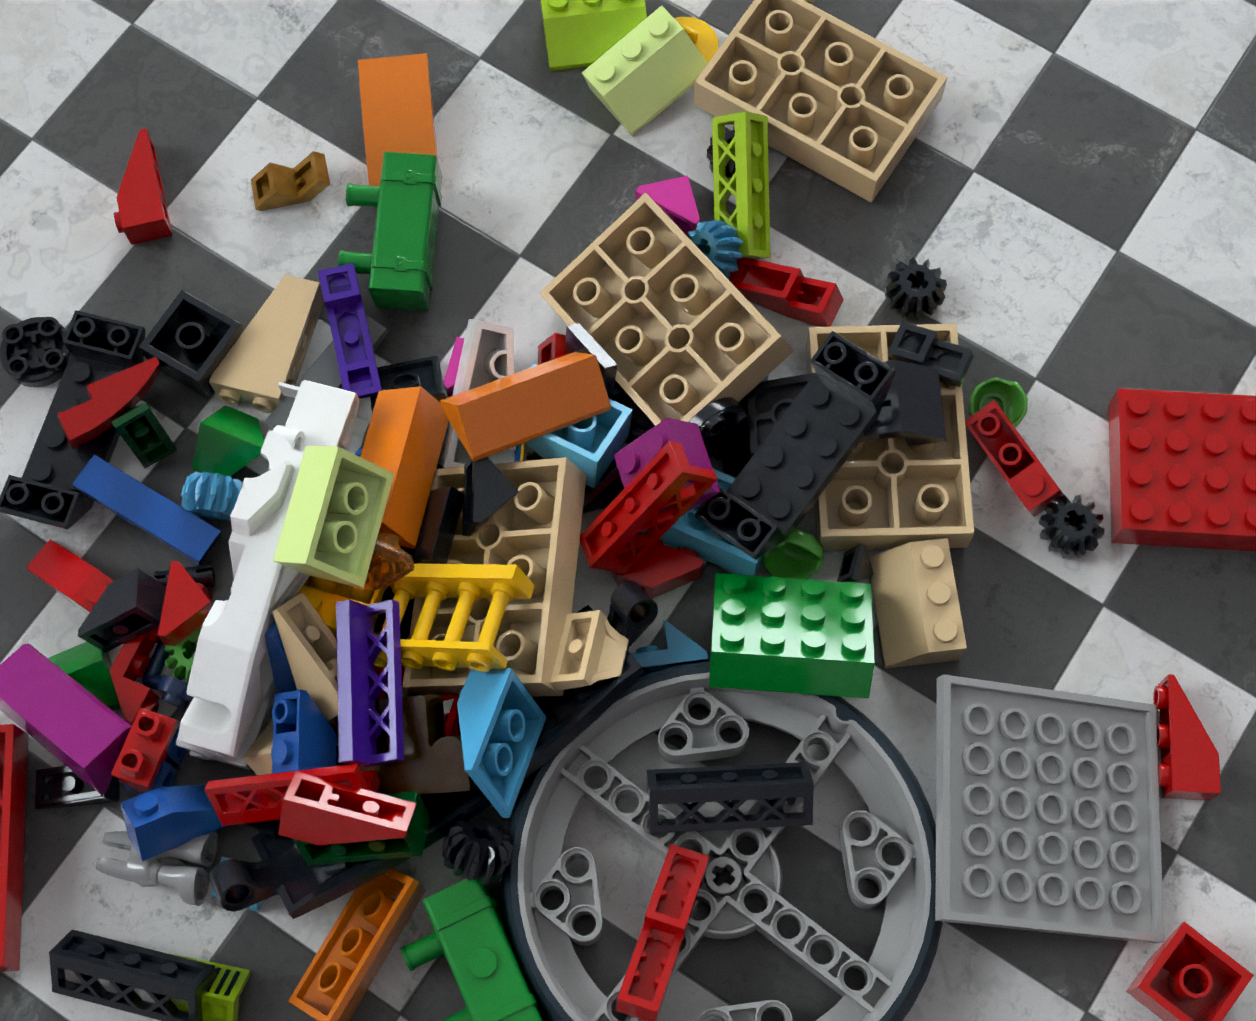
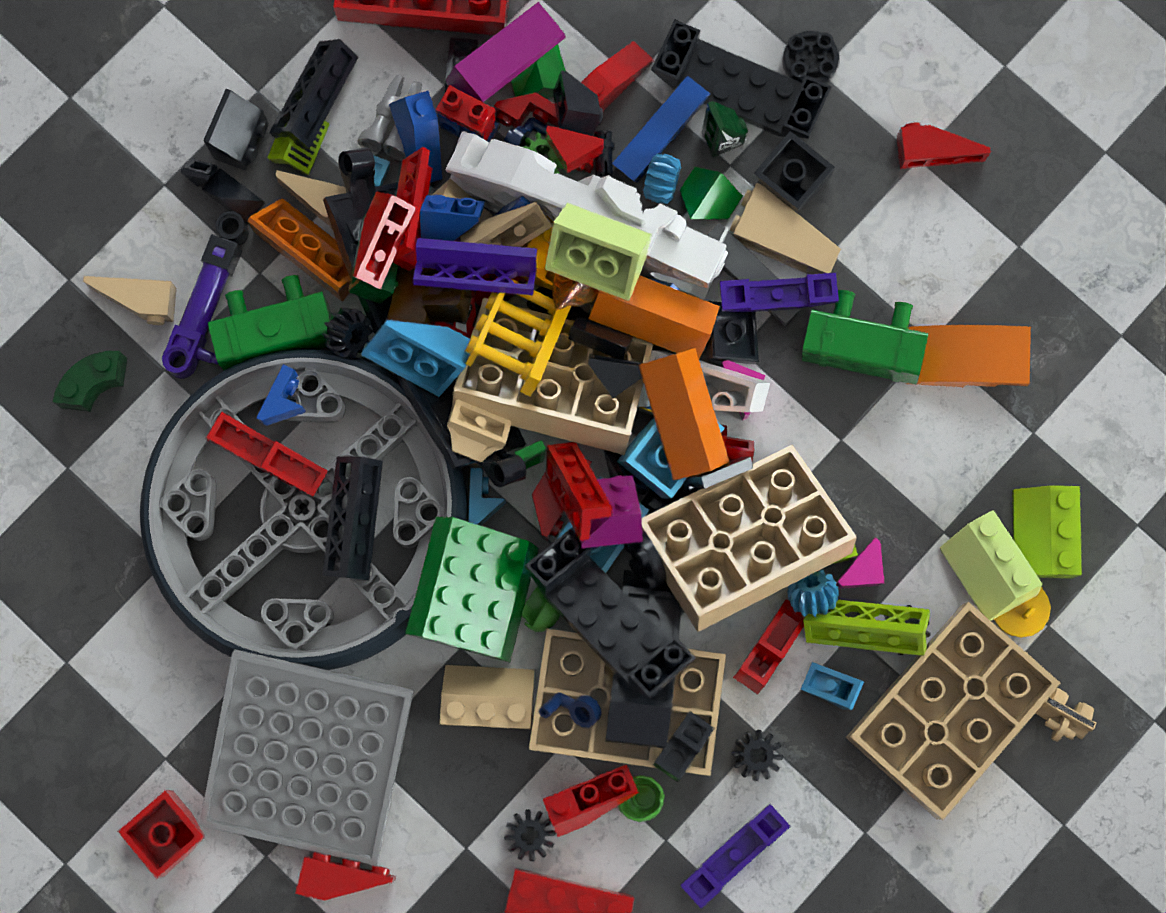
camera: 95 degrees right, 10 degrees up
red slope [57,357,160,449] -> none
pearl gold slope [250,151,330,211] -> none
black slope [837,544,874,582] -> none
none -> blue slope [256,364,306,426]
none -> tan slope [275,170,346,229]
none -> green tile [514,440,546,469]
none -> dark blue plate [538,692,602,728]
none -> dark purple slope [680,803,791,909]
none -> dark azure slope [801,662,864,710]

